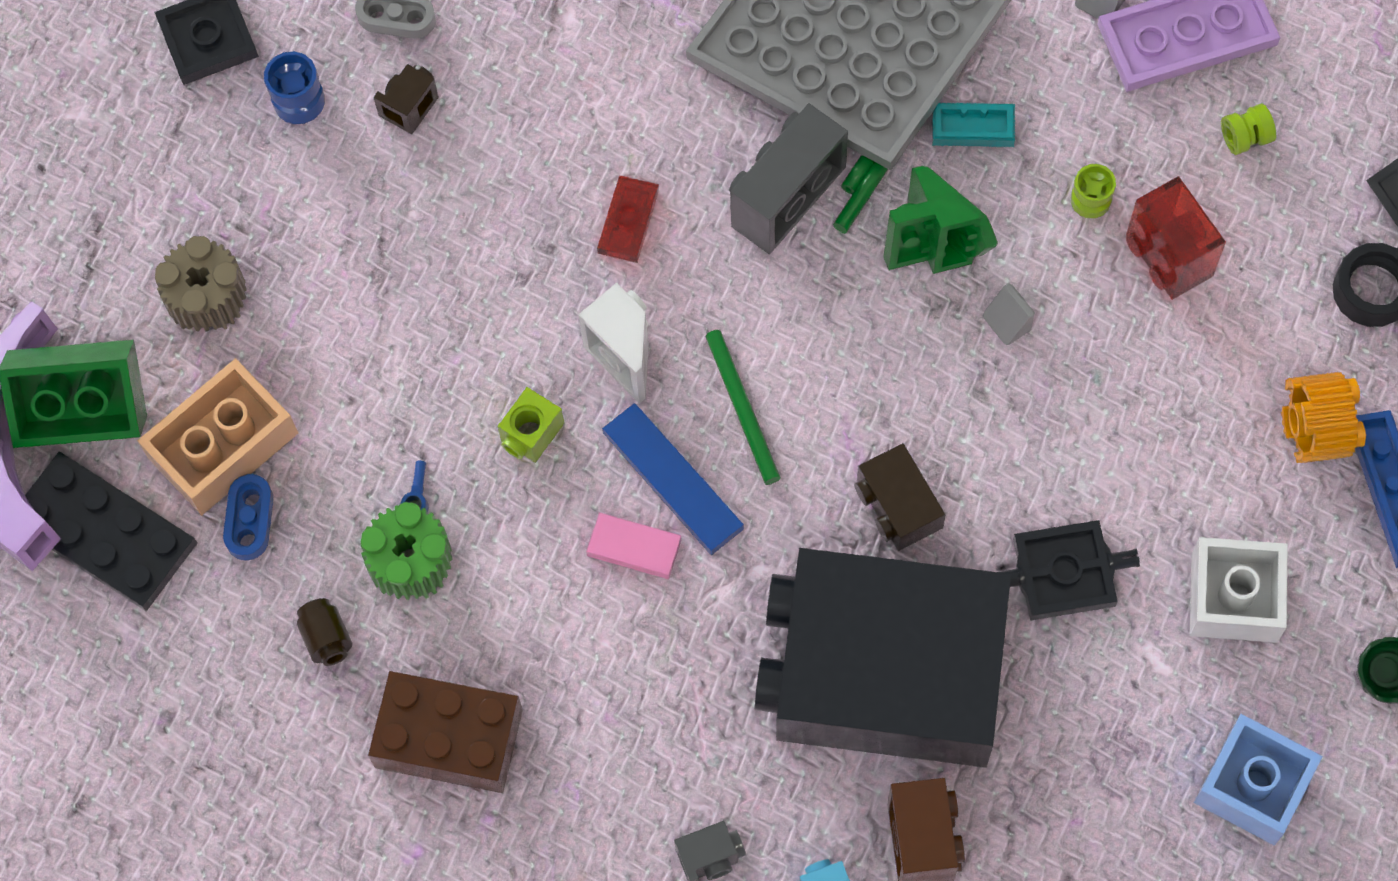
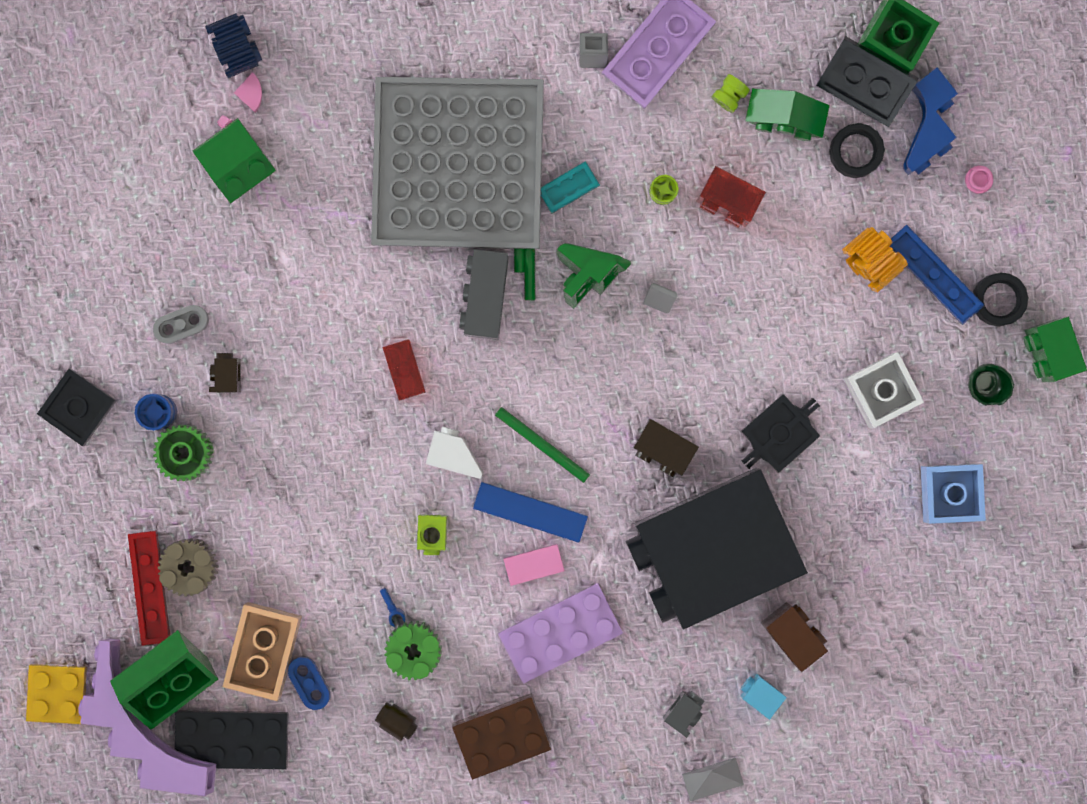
camera: 35 degrees left, 20 degrees up
none -> red plate [128,530,170,646]
none -> bright green brick [153,425,214,481]
none -> lavender plate [498,583,623,684]
none -> green brick [745,88,830,141]

